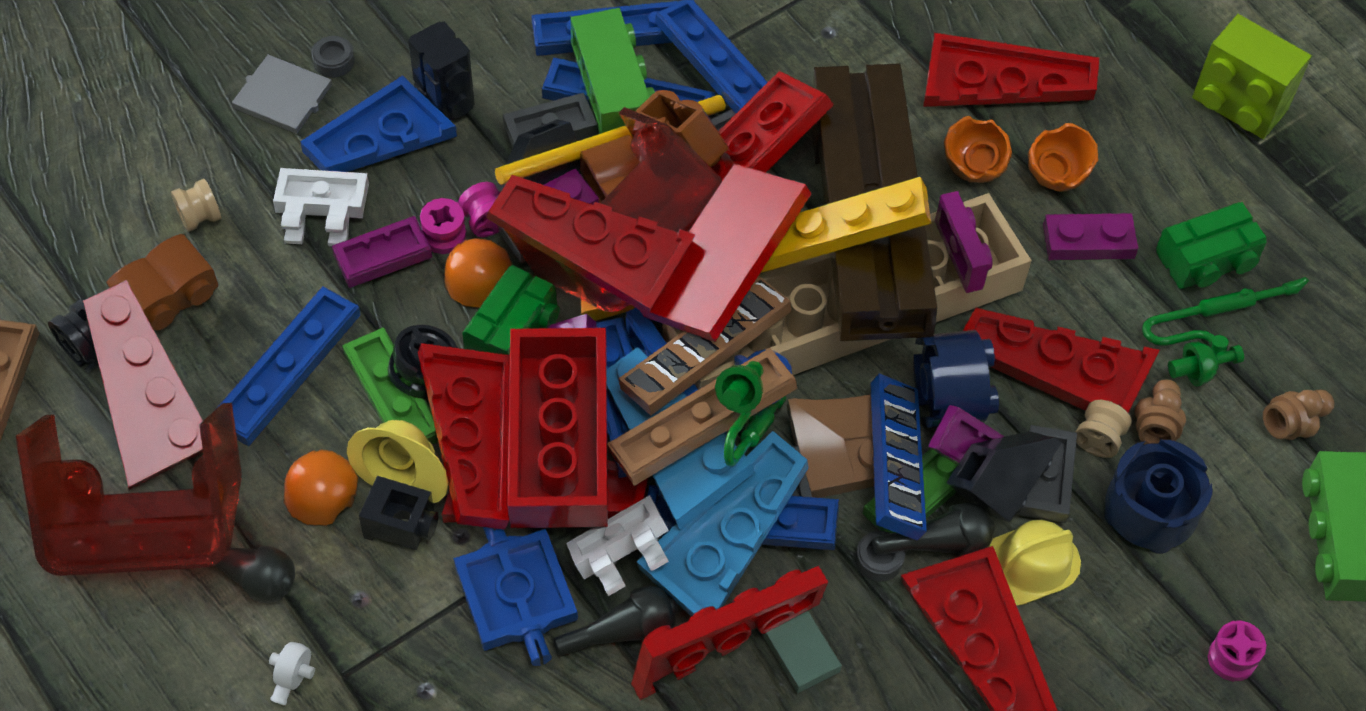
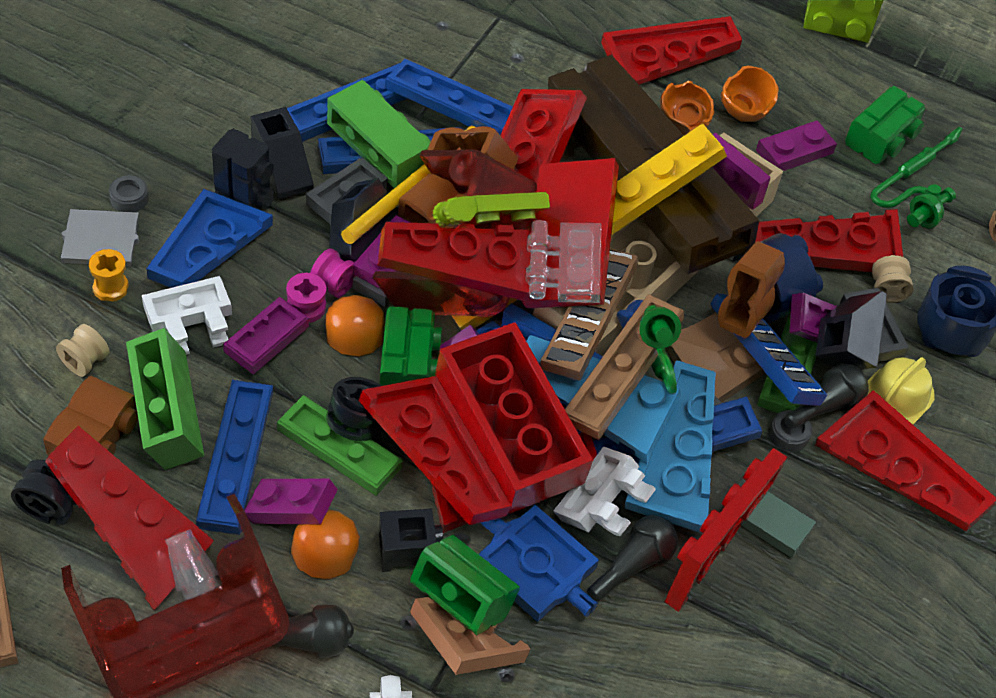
camera: 30 degrees left, 5 degrees down
light yellow piece [347,420,449,503] -> none
medium nougat piece [1135,379,1186,444] -> none
none -> light orange bush [89,249,129,302]
none -> bright green brick [126,328,204,470]
none -> clear cone [165,529,219,600]
none -> magenta plate [243,478,338,525]
none -> black slope [250,107,314,199]
none -> green brick [410,535,520,635]
none -> nougat wing [410,597,531,675]
none -> lime hinge [432,192,550,227]
none -> clear plate [525,220,601,303]
none -> dark orange brick [718,241,785,338]

